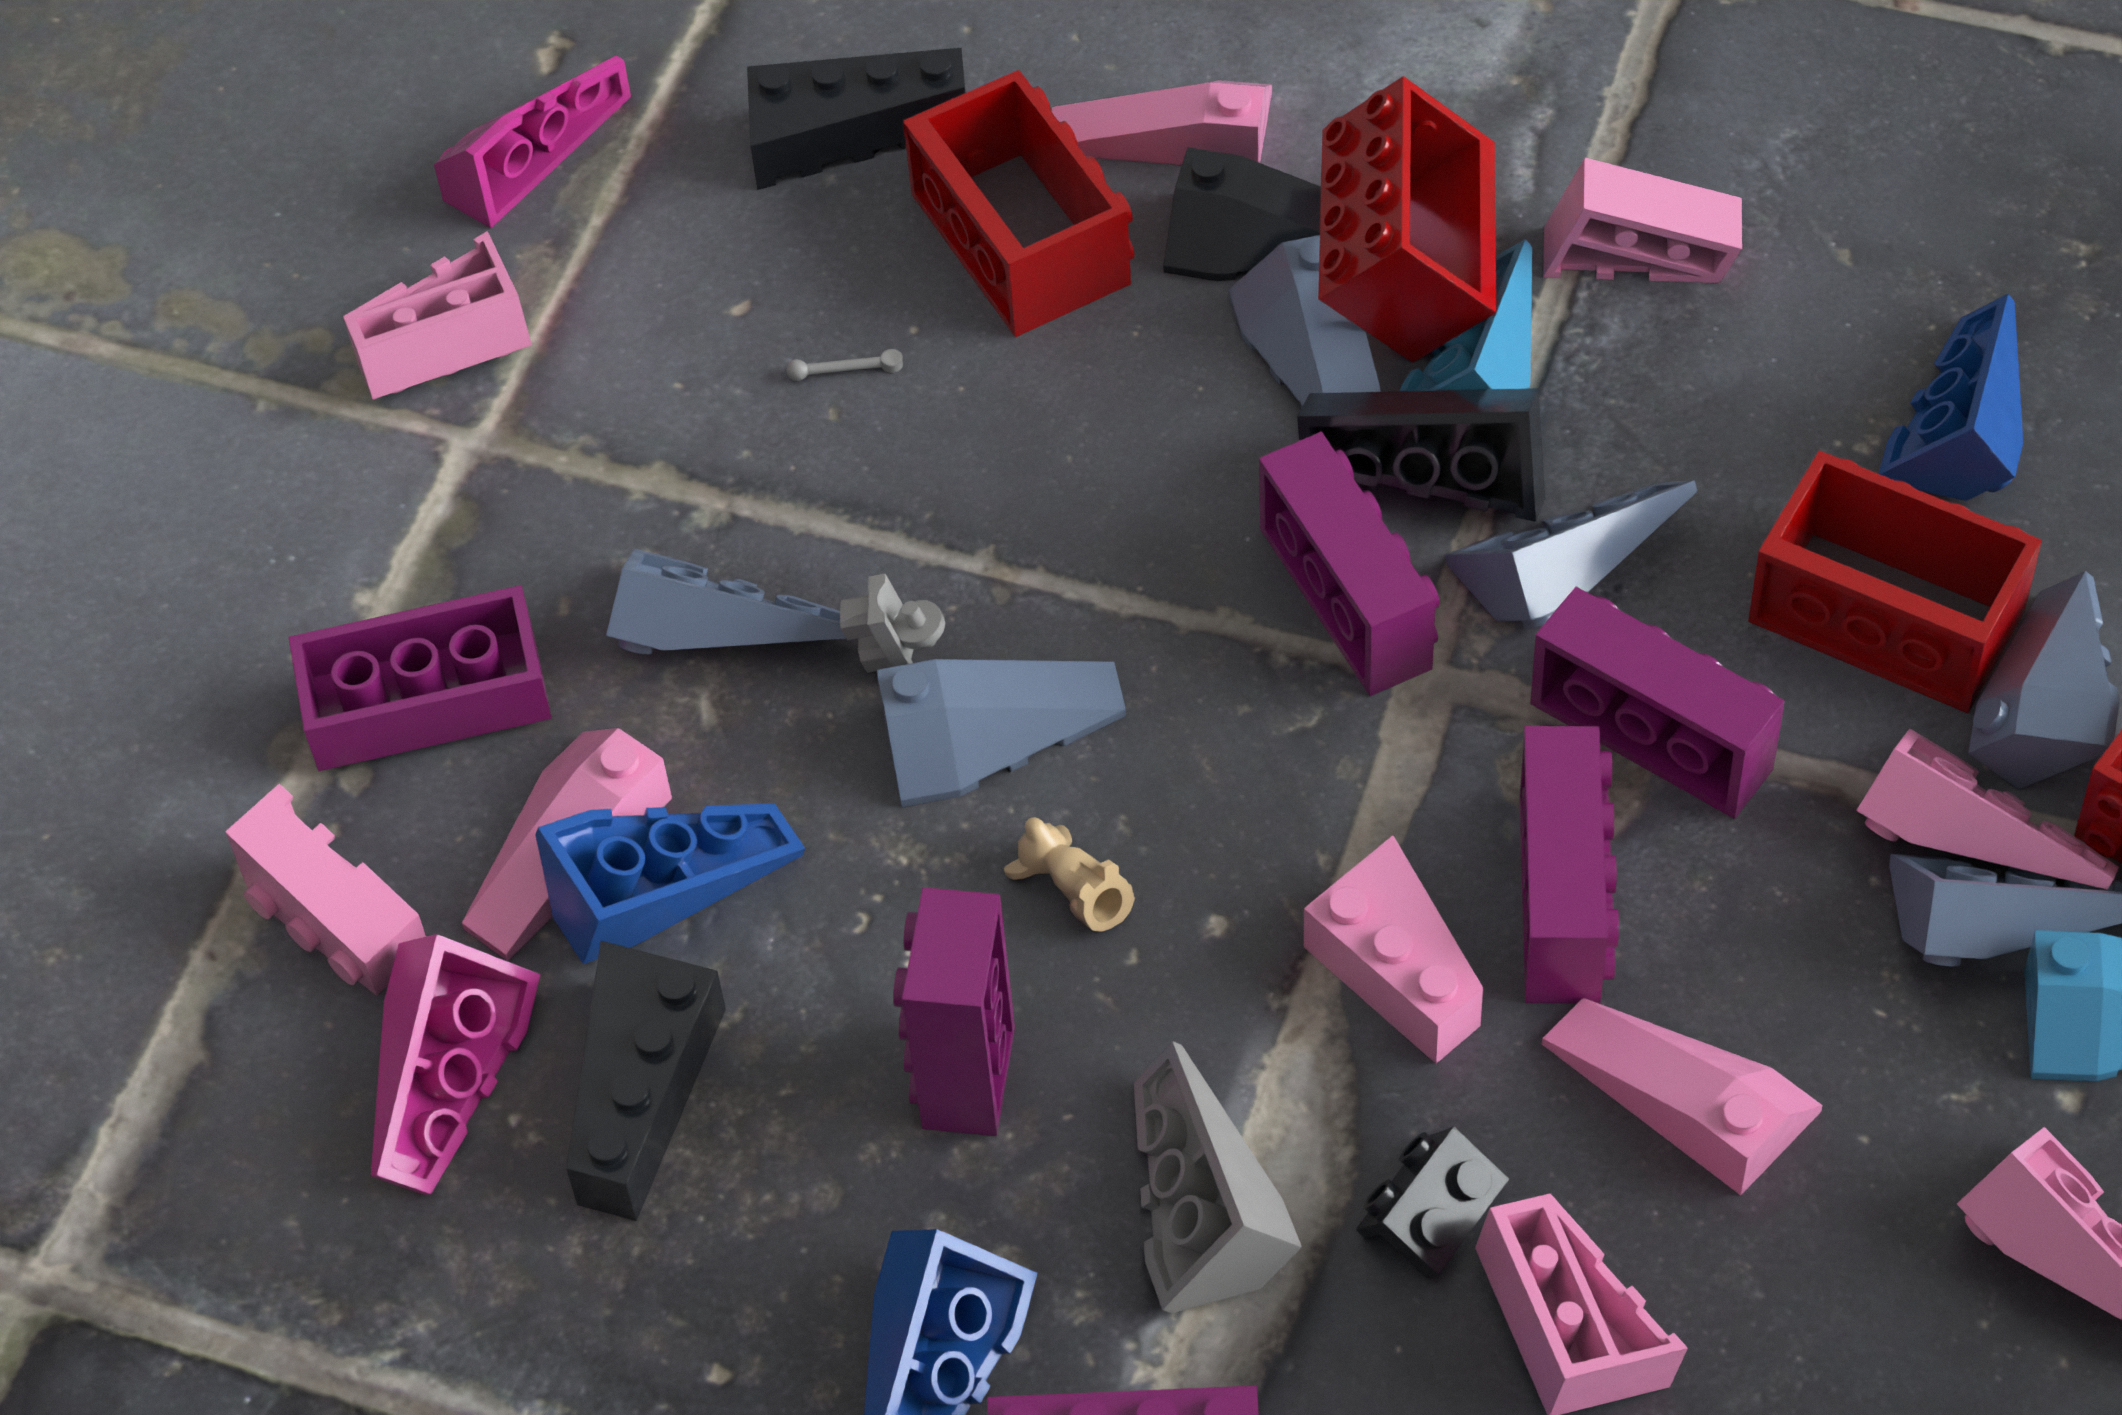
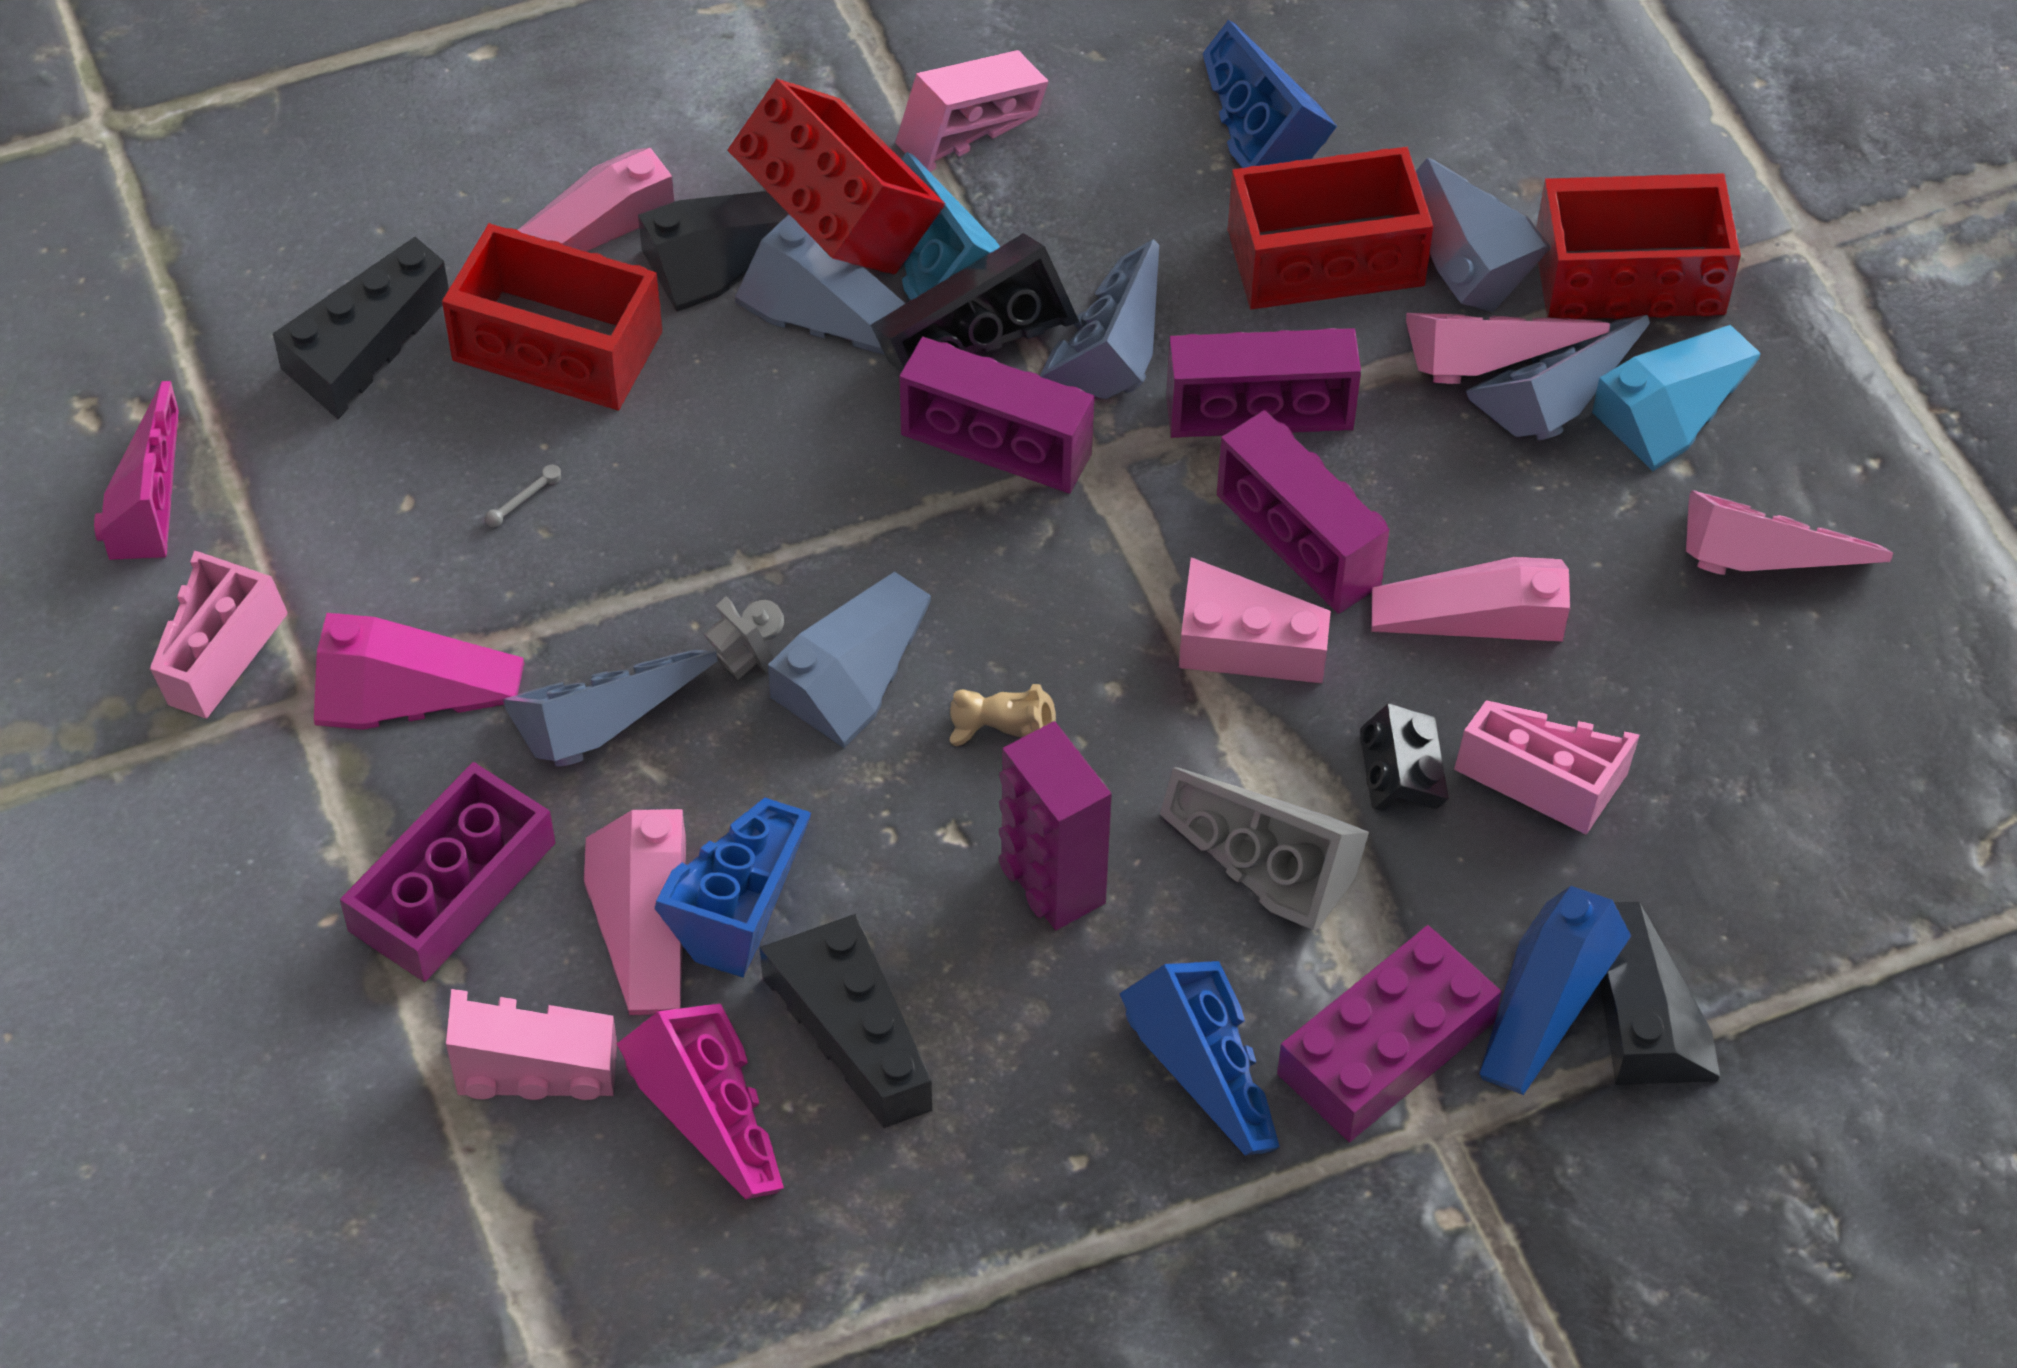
camera: 45 degrees left, 0 degrees up
none -> dark pink wedge [314,613,524,730]

